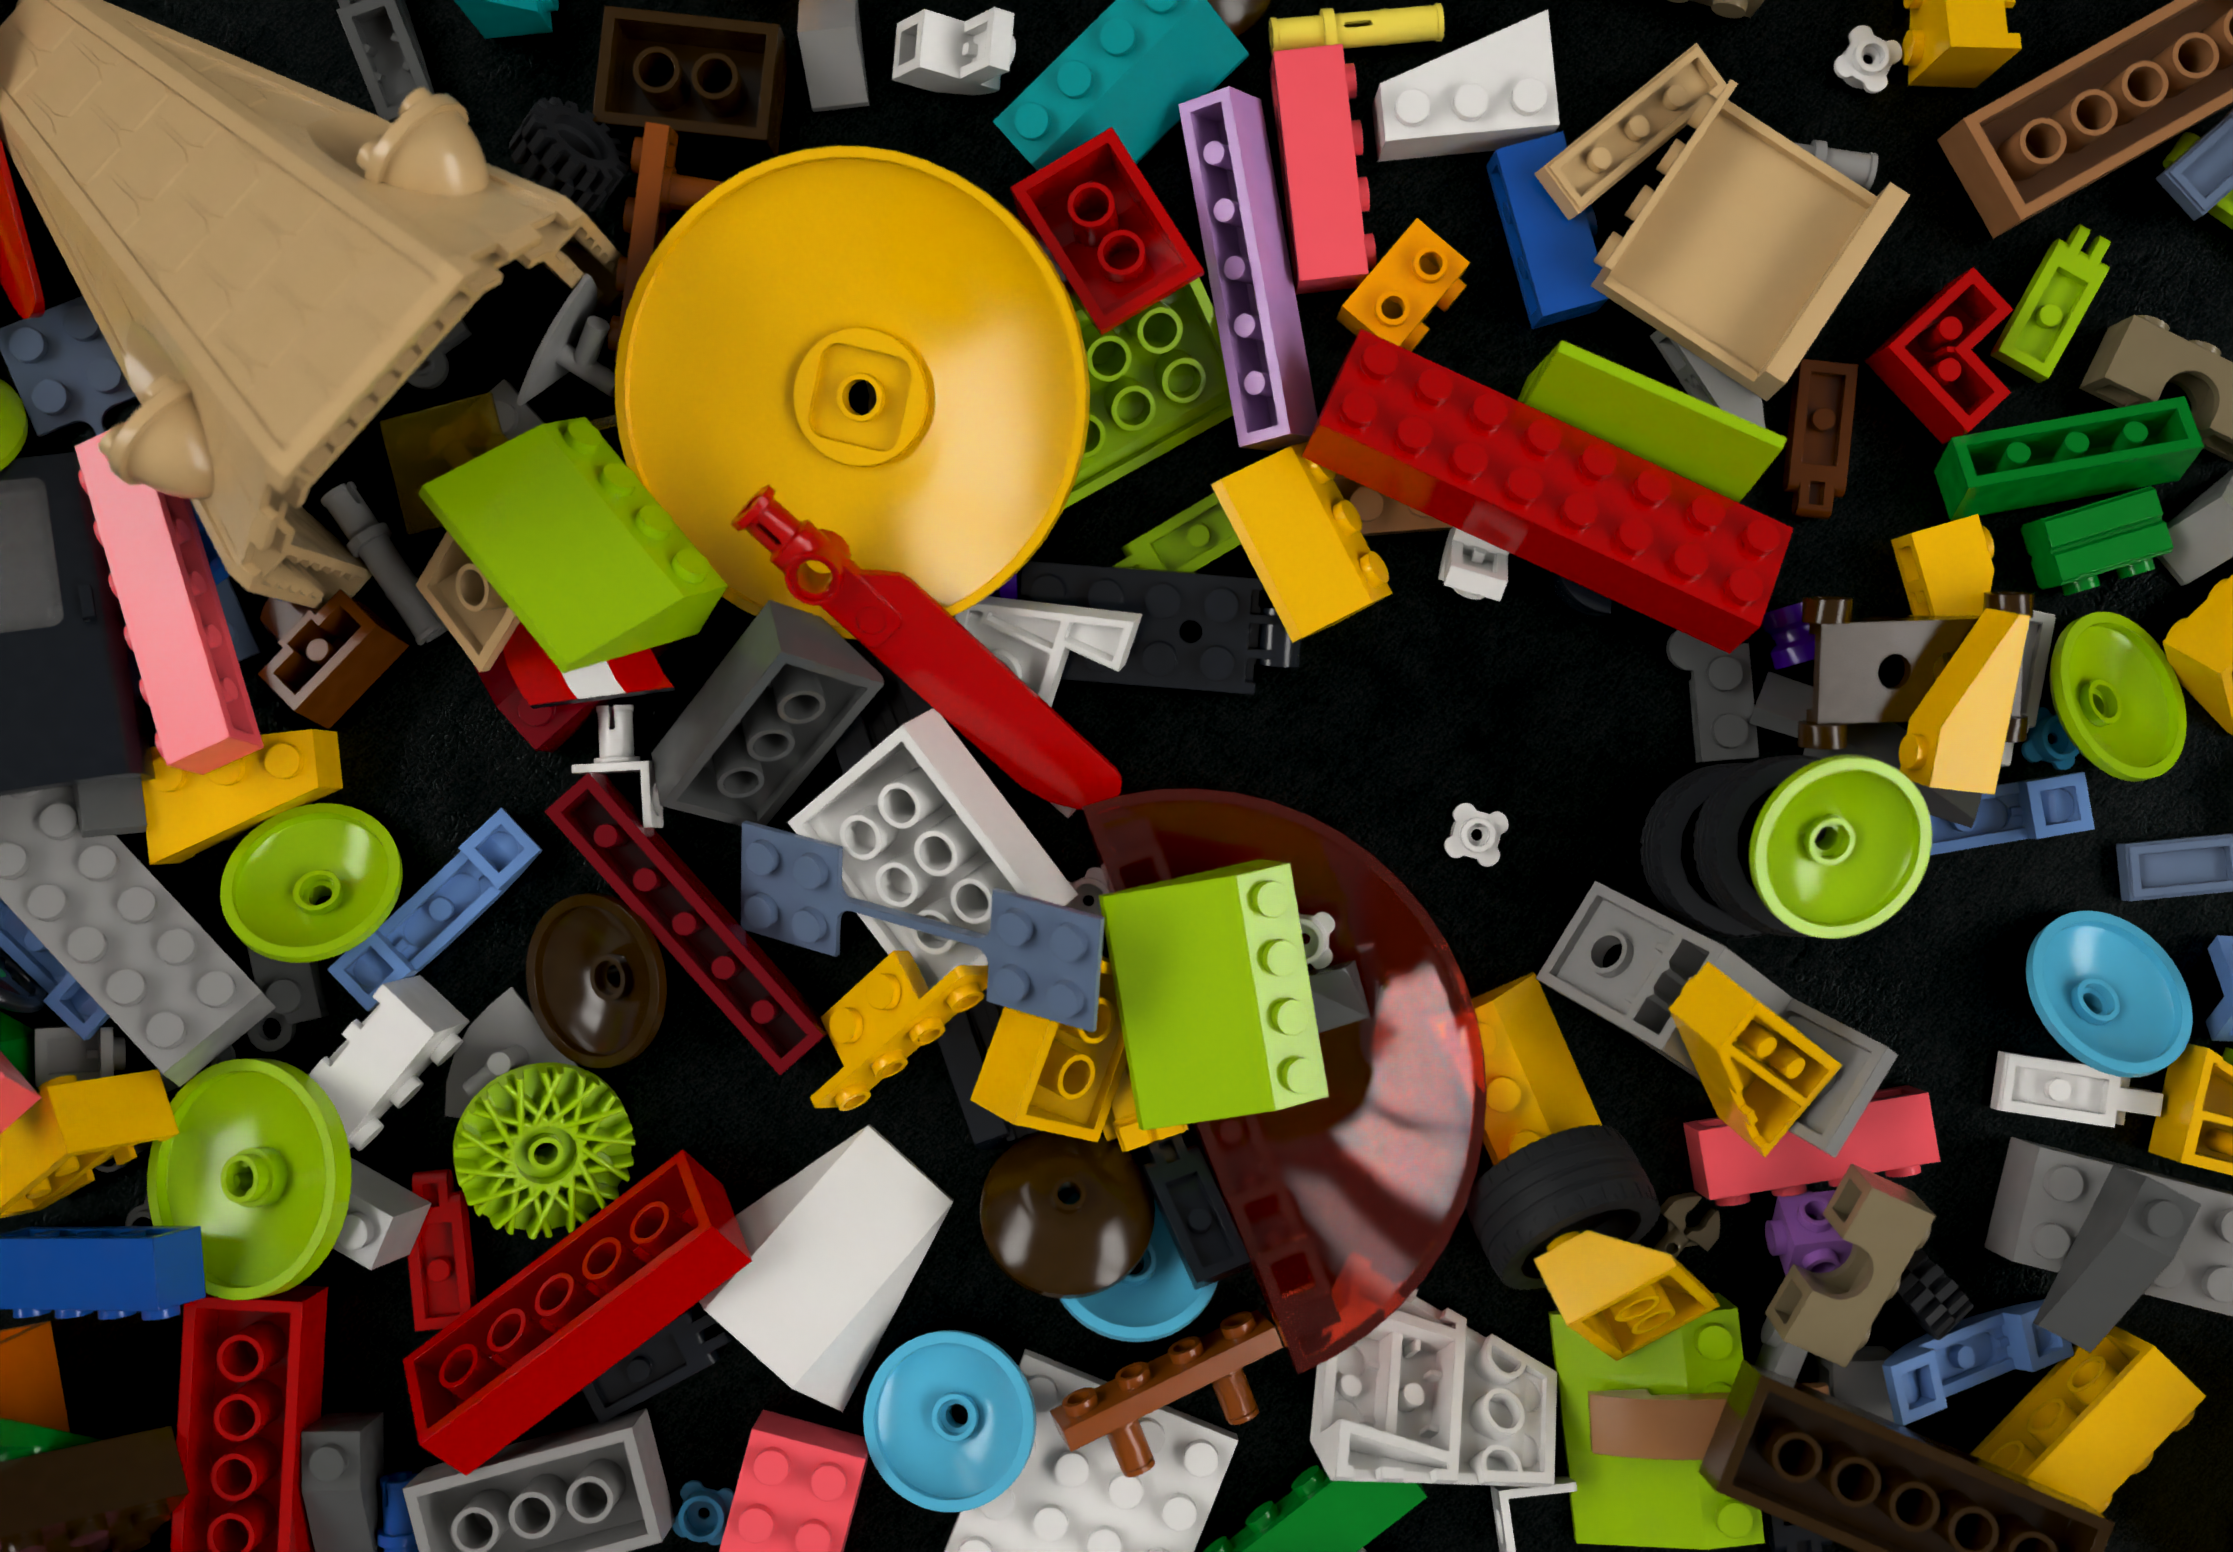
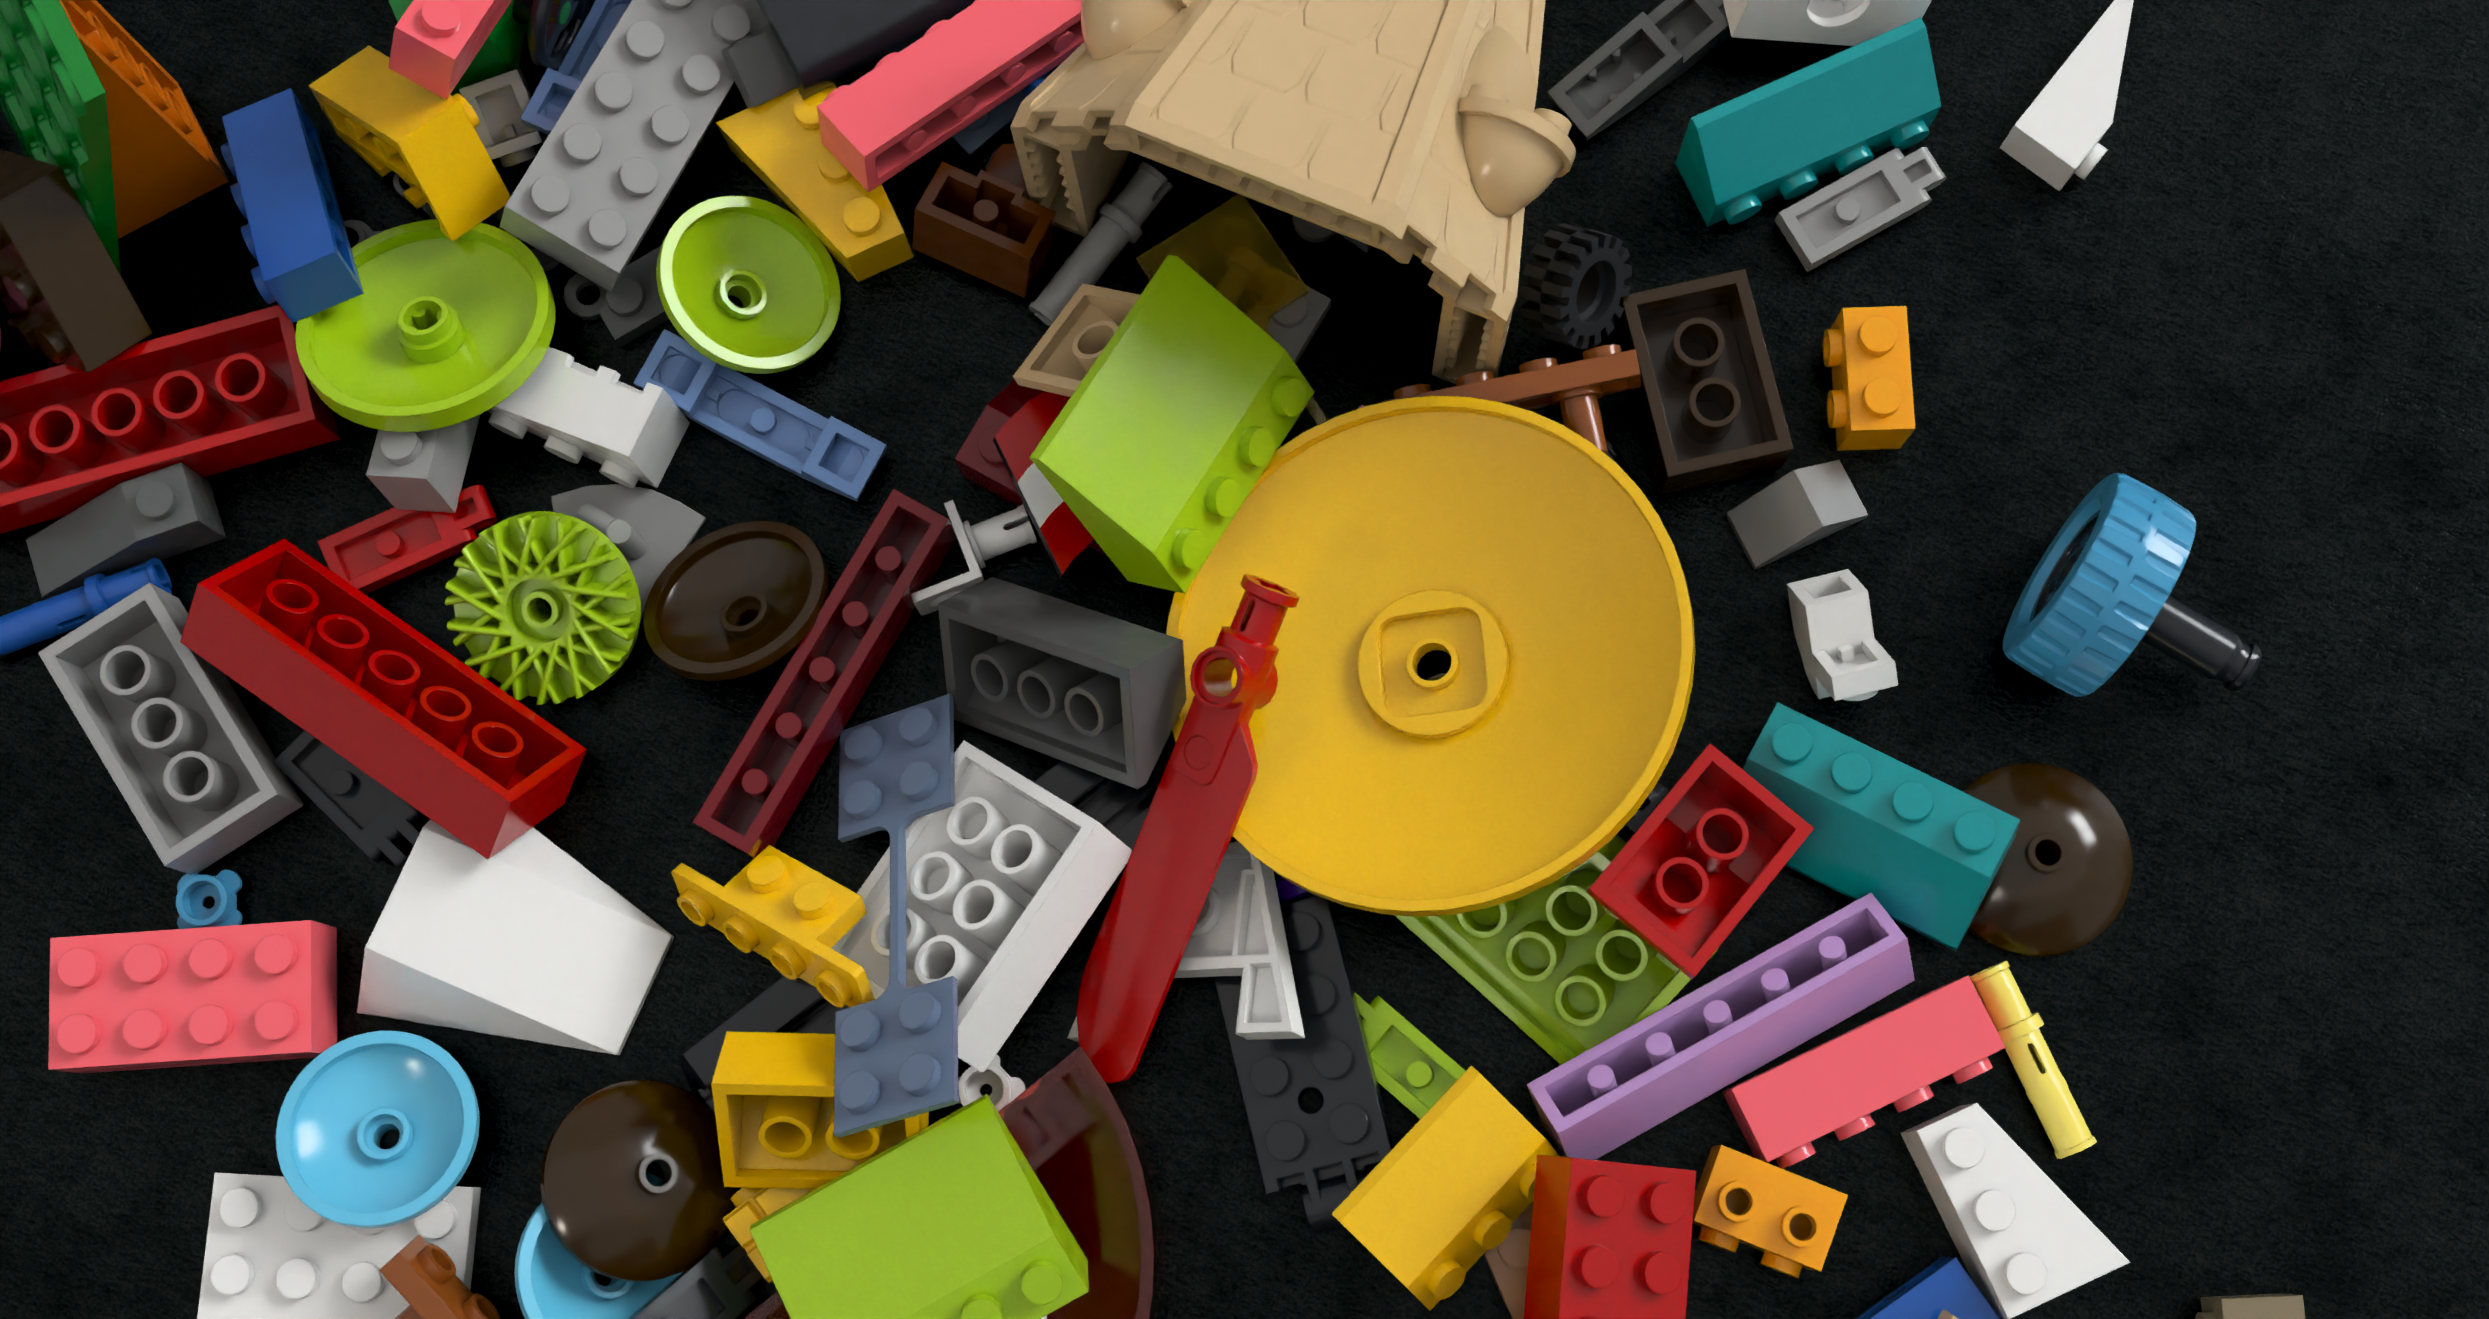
camera: 80 degrees right, 10 degrees down
light grey shield [516,273,615,406] -> none

